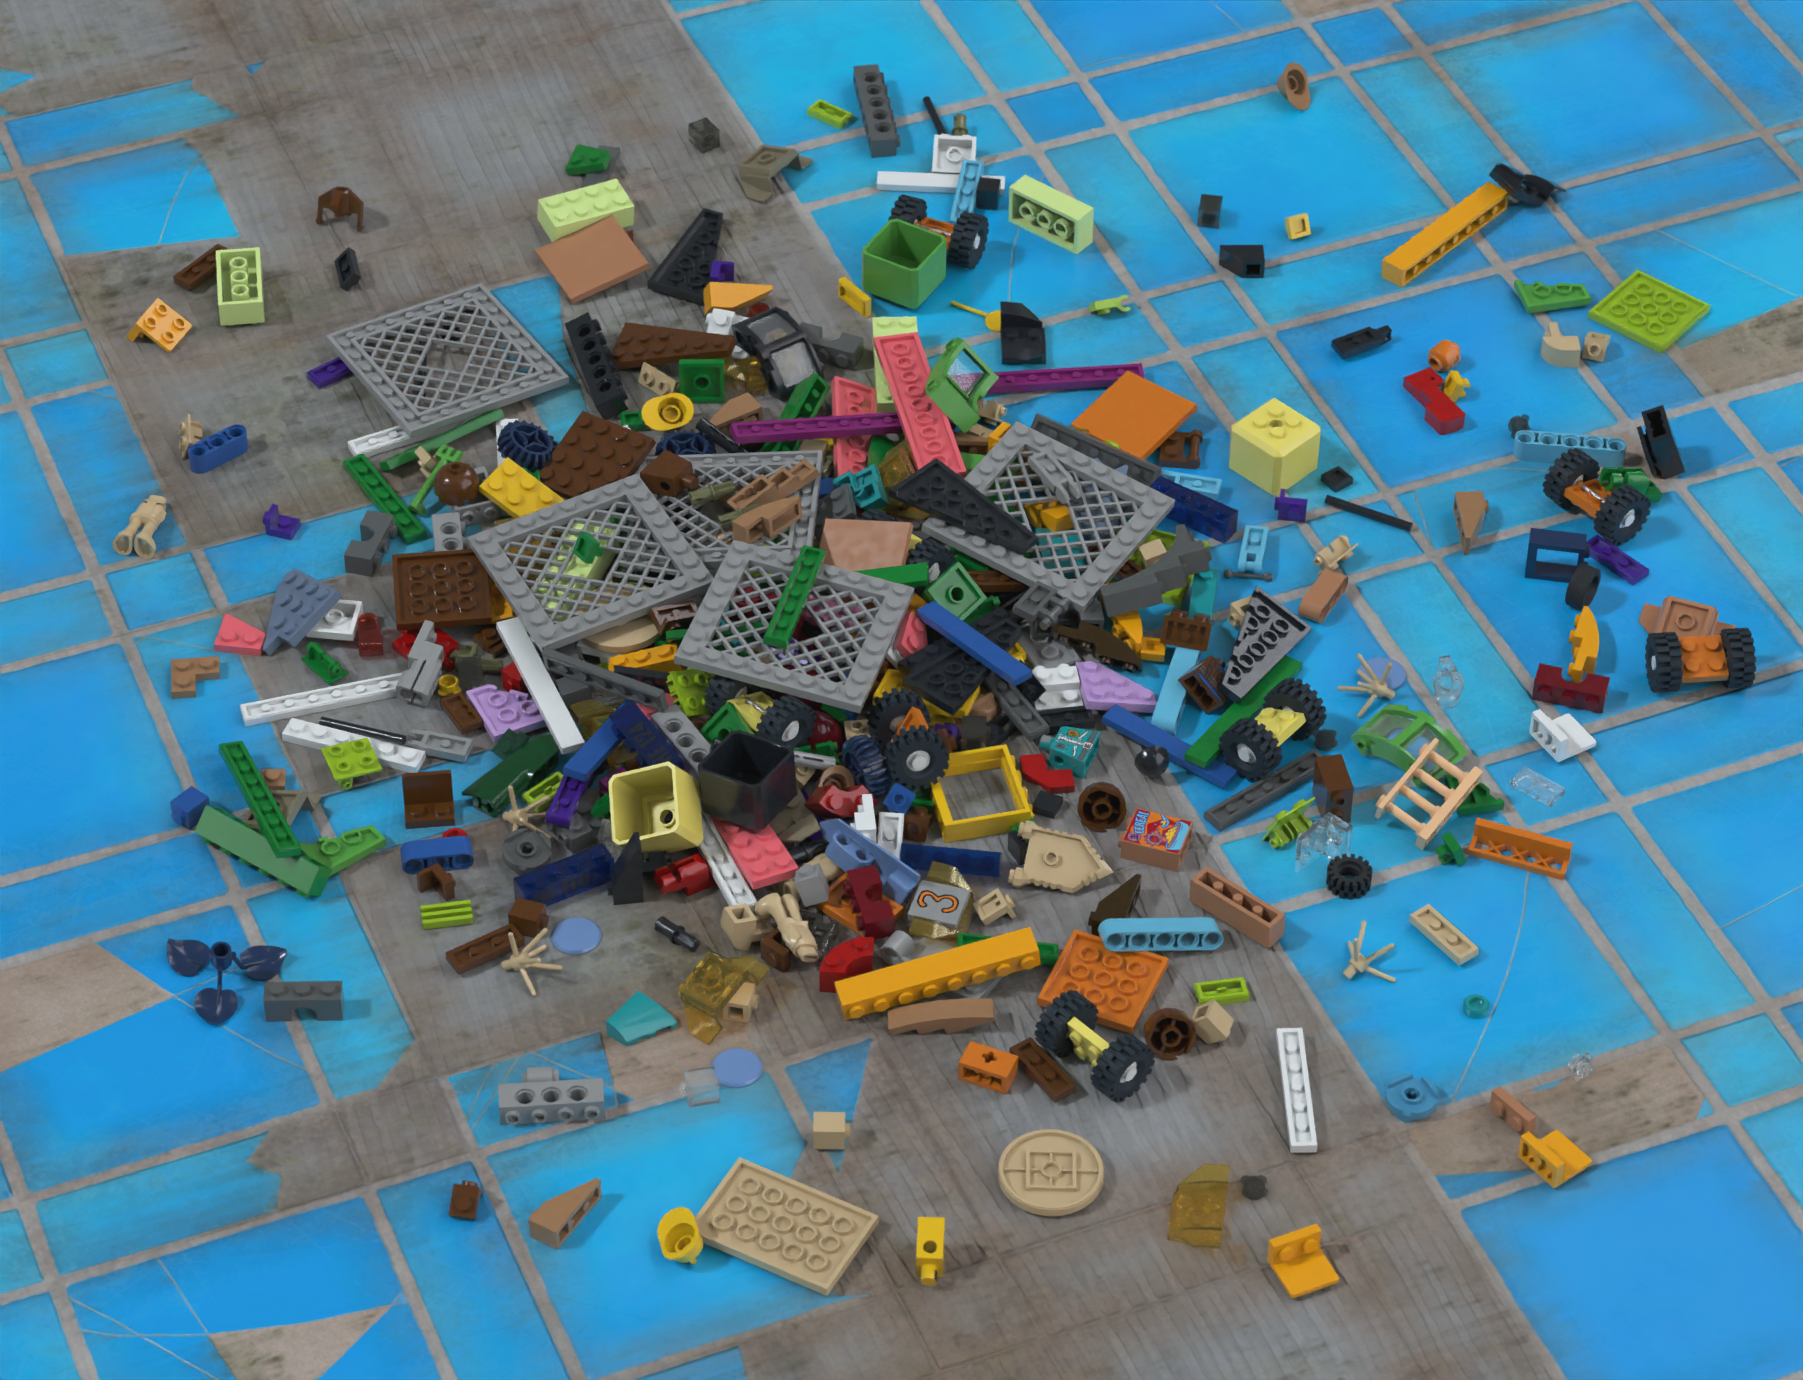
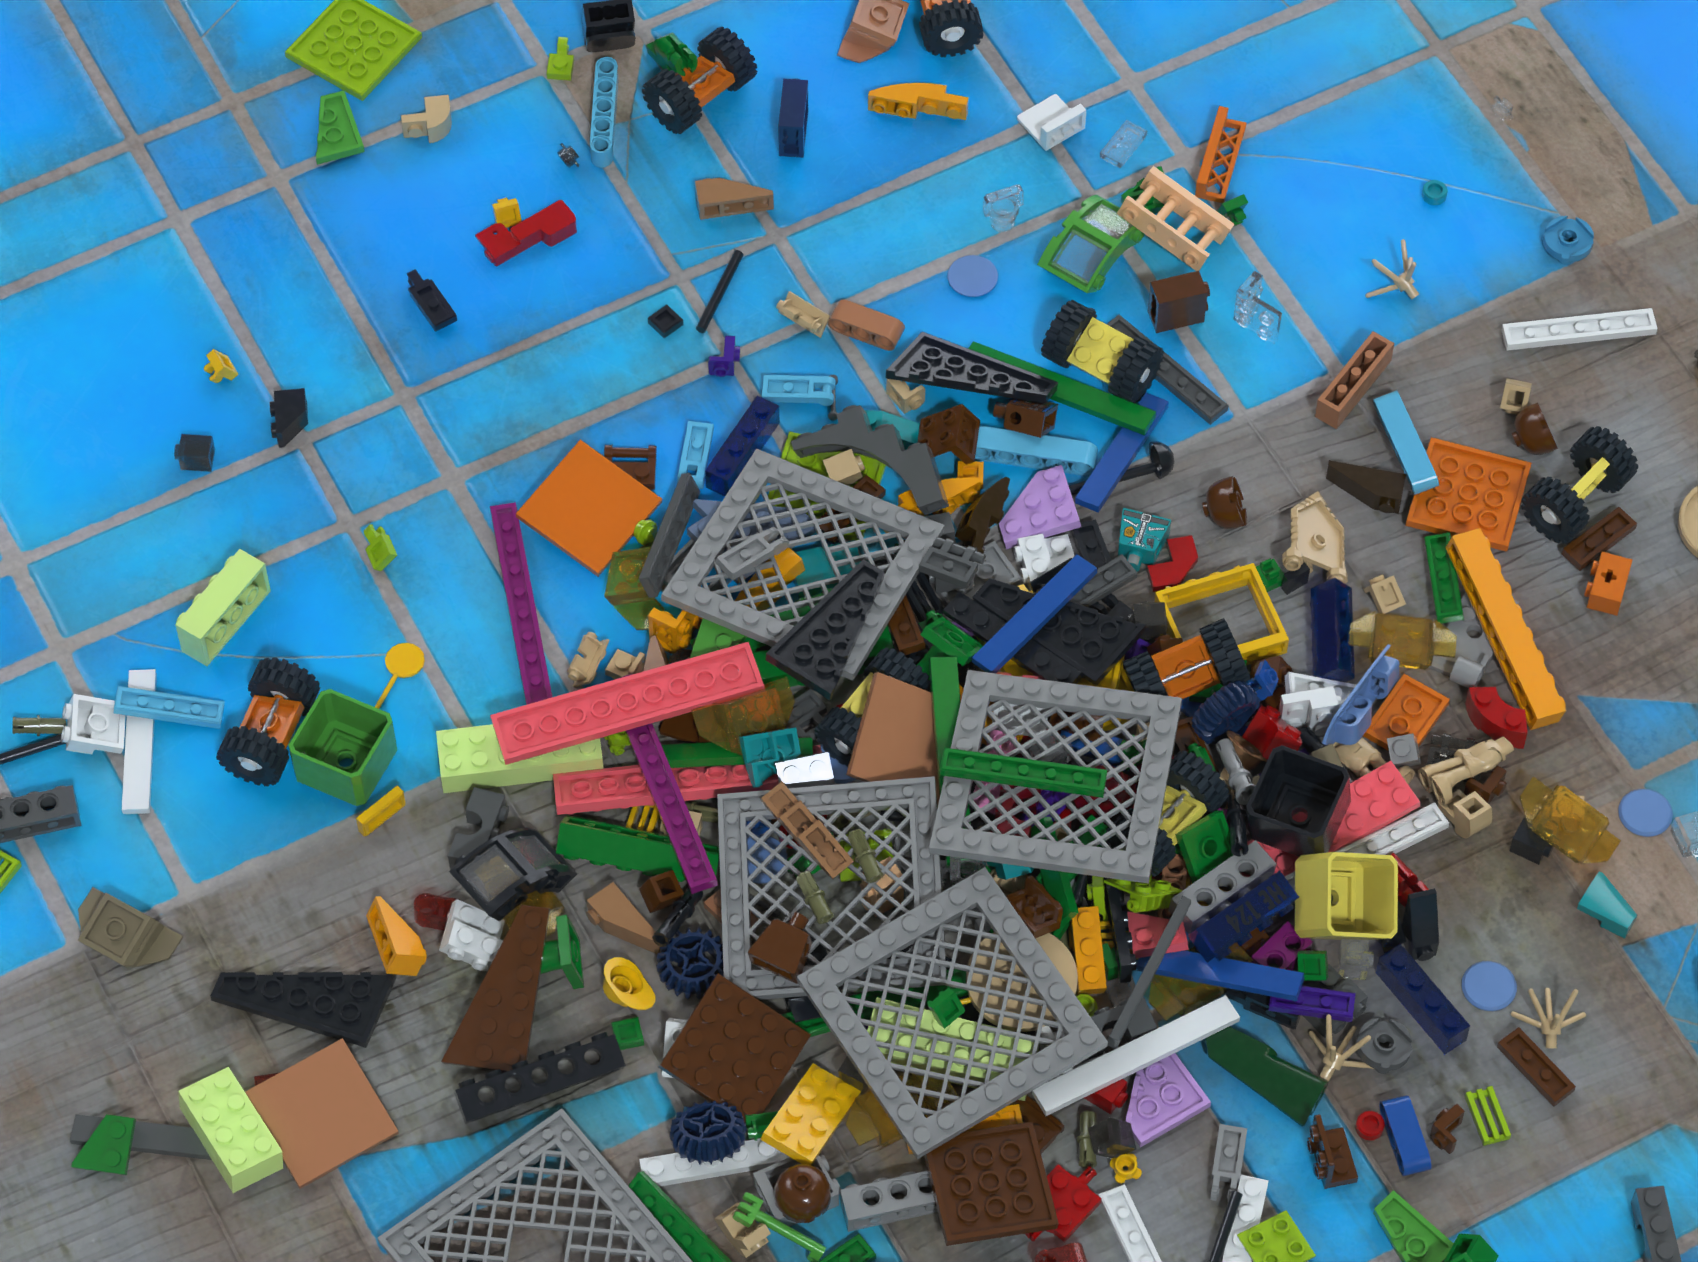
camera: 95 degrees left, 15 degrees up
light grey plate [396,620,444,706] -> none
reddish brown plate [440,692,484,735] -> none
olive tile [450,644,479,663] -> none
clear green bracket [491,728,531,760] -> none
reddish brown brick [508,897,549,938] -> none
lime tile [521,771,564,813] -> none
tan hinge [638,362,680,396] -> none
black axle [654,916,700,952] -> none
clear smoke brick [688,117,720,154] -> none
dark purple bracket [710,260,735,283] -> none
medium nougat slope [732,496,802,544] -> none
dark red arch [843,865,895,939] -> none
medium nougat slope [887,998,995,1036] -> none
light grey tile [907,880,970,931] -> none
bright green window [925,337,999,434] -> none
black piece [977,177,1001,210] -> none
black piece [1000,301,1046,364] -> none
black tile [1032,790,1063,819] -> none
brick [1118,807,1193,872] -> none
lime tile [1194,977,1250,1006] -> none
light yellow plate [1229,398,1321,495] -> none
lime hinge [1262,797,1316,848] -> none
black tyre [1326,854,1372,900] -> none
tan plant [1337,653,1395,718] -> none
light orange brick [1381,181,1509,288] -> none
tan plate [1409,904,1479,966] -> none
orange head [1428,340,1461,373] -> none
black piece [1489,163,1566,207] -> none
nougat plate [1490,1086,1536,1135] -> none
light orange bracket [1518,1130,1592,1189] -> none
dark red arch [1532,663,1610,714] -> none
black tyre [1565,563,1601,610] -> none
tan bracket [1582,331,1611,362] -> none
dark purple tile [1586,534,1649,586] -> none
none -> lime plate [547,37,574,81]

